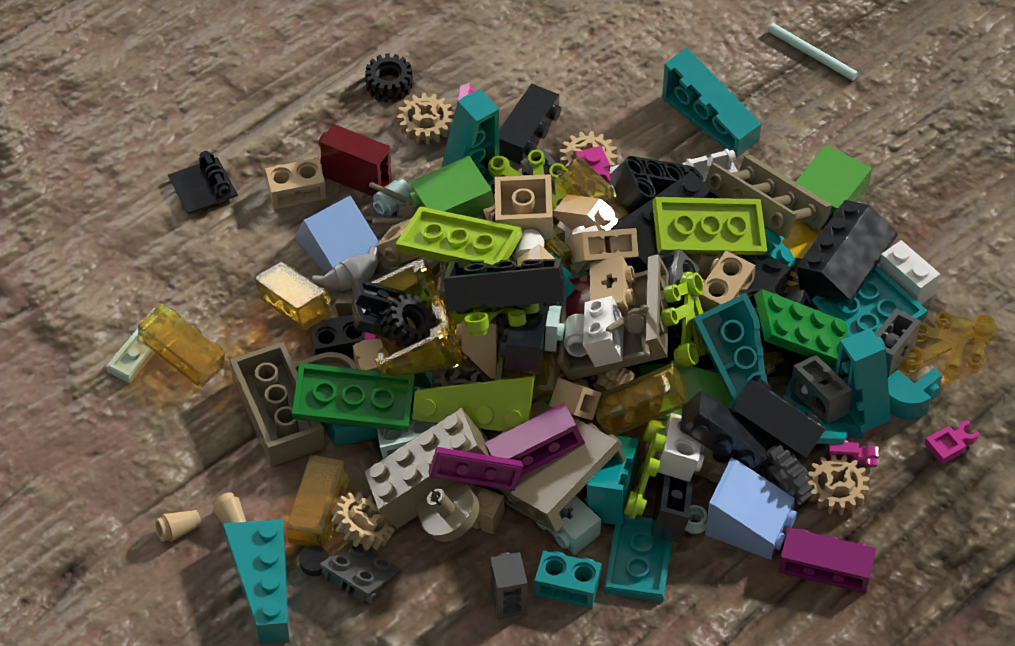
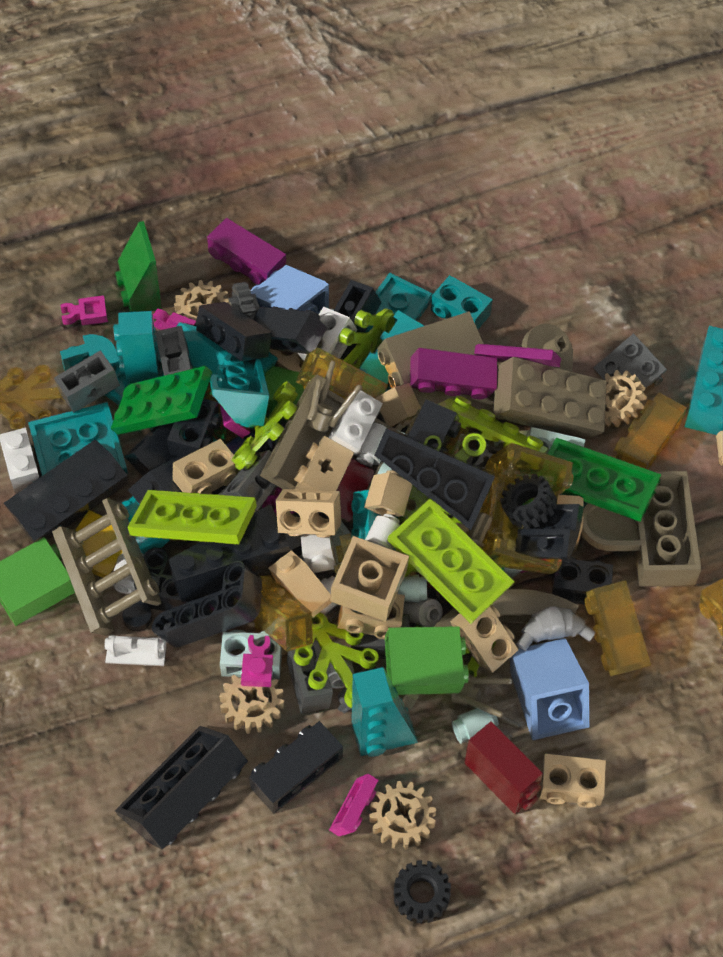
camera: 160 degrees left, 5 degrees up
black hinge [168,151,238,214] -> none
black tile [299,545,329,576] -> none
dark grey brick [490,552,527,619] -> none
teal wedge [662,48,761,157] -> none
none -> green slope [115,221,162,312]
none -> black slope [115,726,248,850]

